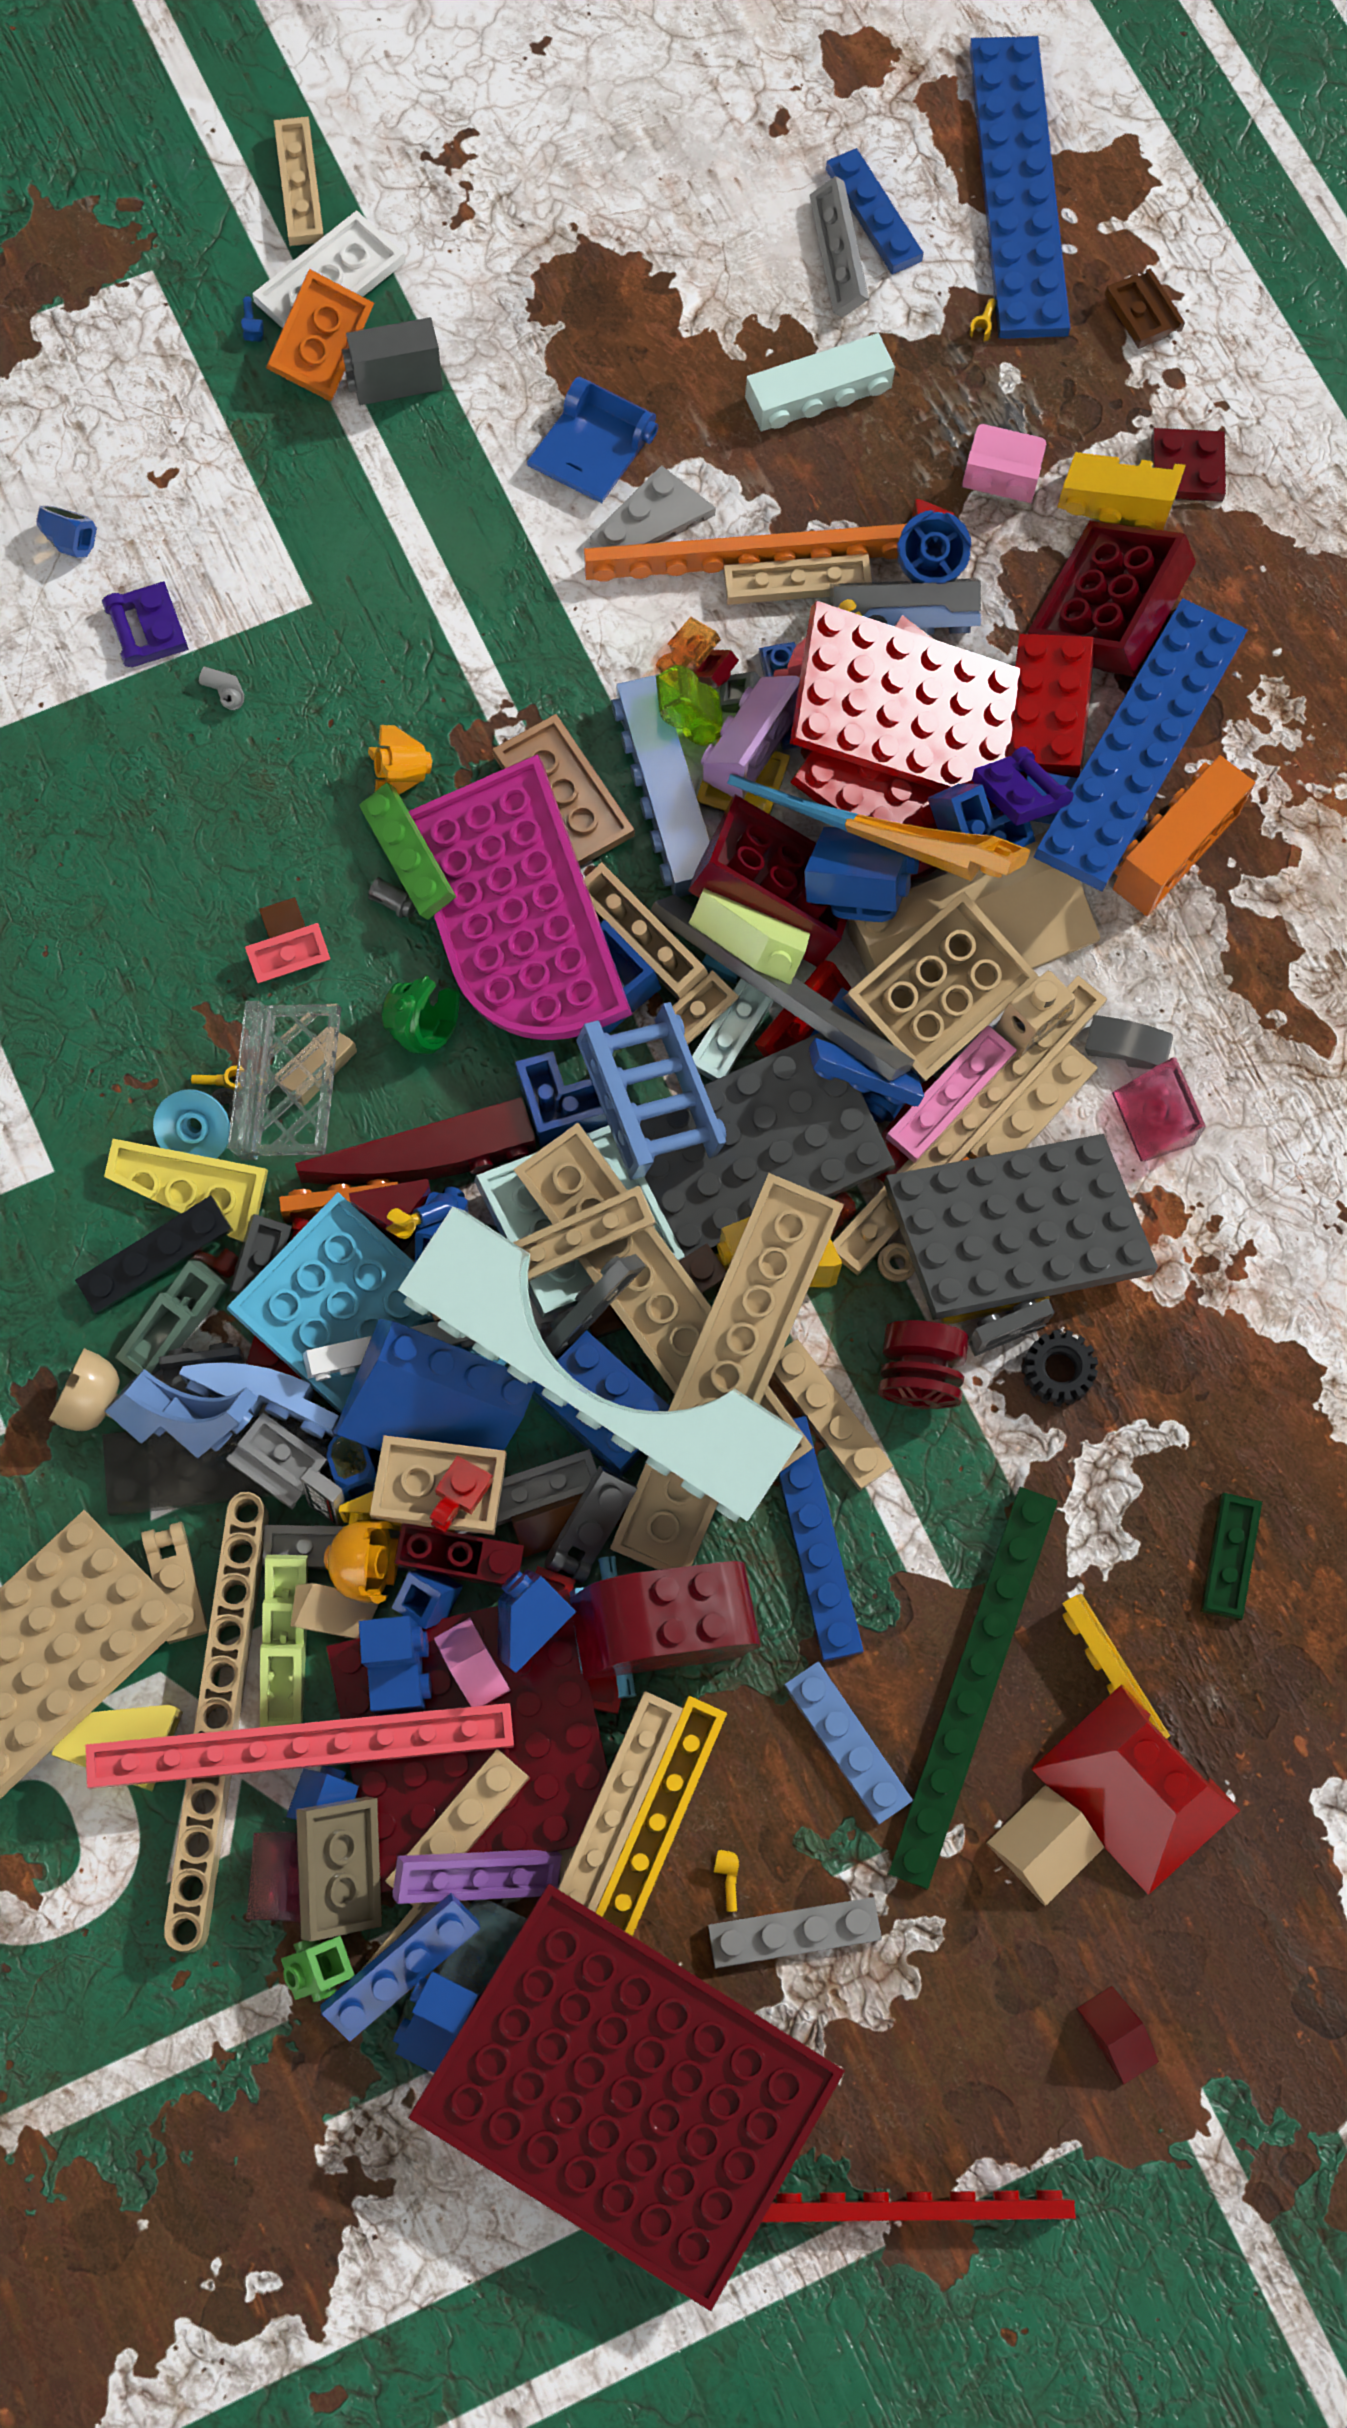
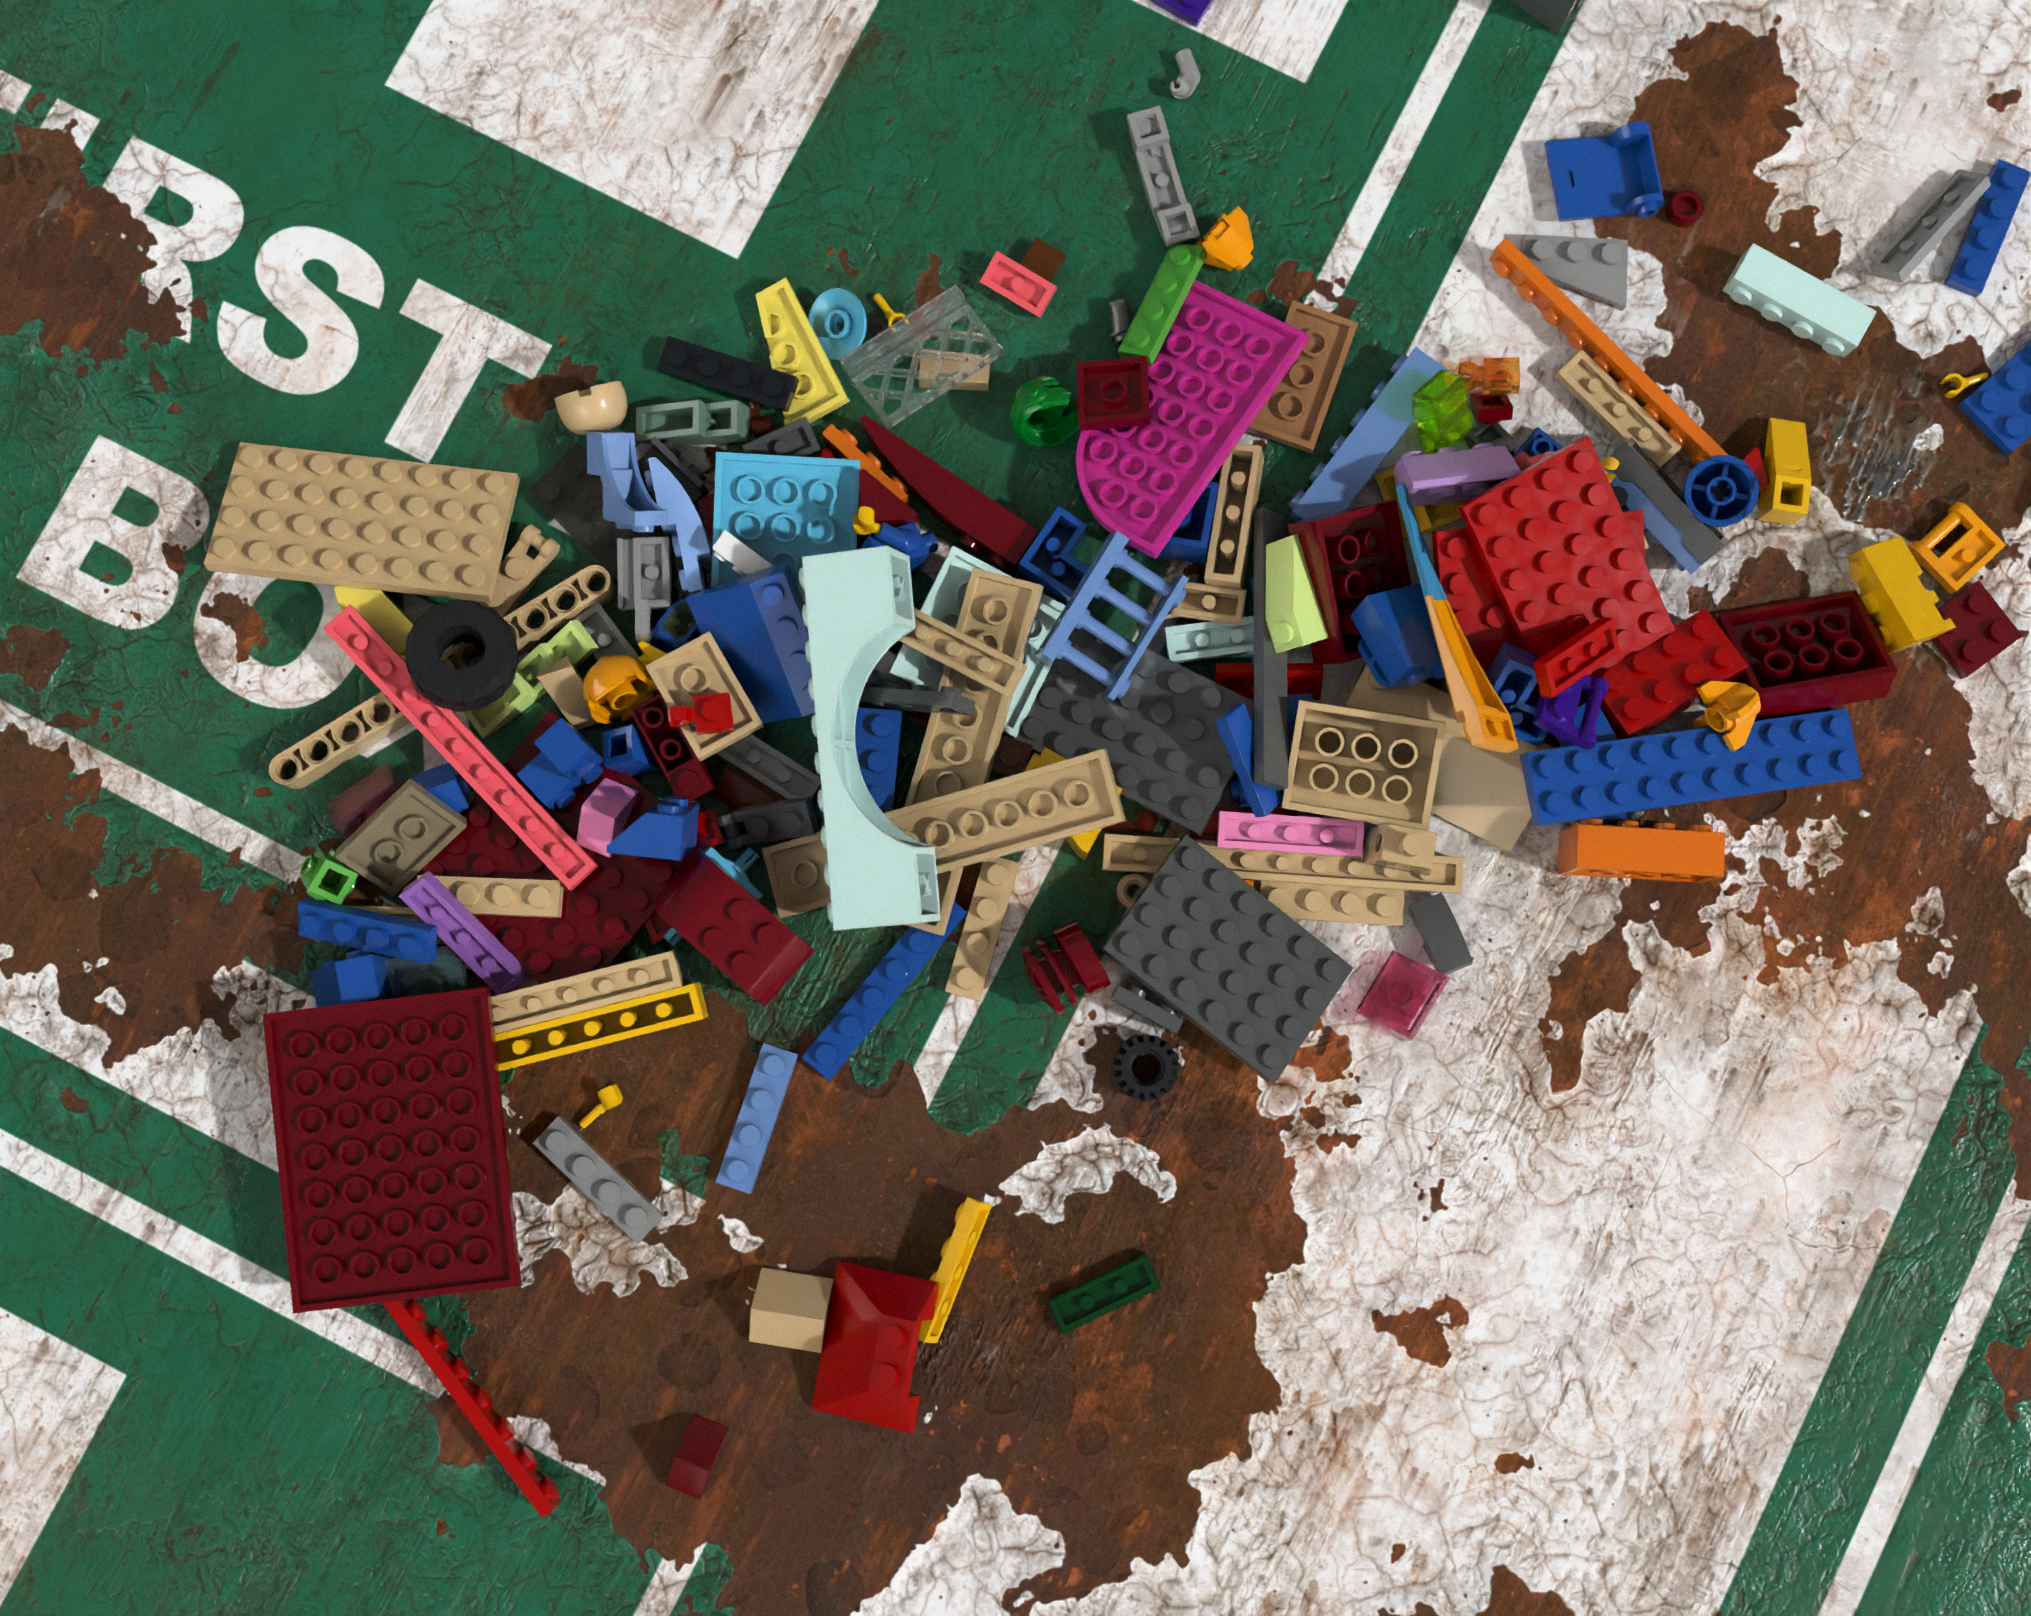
camera: 55 degrees right, 10 degrees up
dark green plate [887,1487,1058,1890] -> none
bright pink bracket [962,424,1046,504] -> none
none -> black tyre [405,599,518,712]
none -> dark red plate [1076,356,1151,431]
none -> light grey slope [1127,105,1200,247]
none -> red plate [1533,617,1620,698]
none -> dark red tile [1666,190,1704,228]
none -> light orange brick [1692,681,1761,752]
none -> yellow slope [1757,418,1812,525]
none -> light orange plate [1908,502,2006,594]

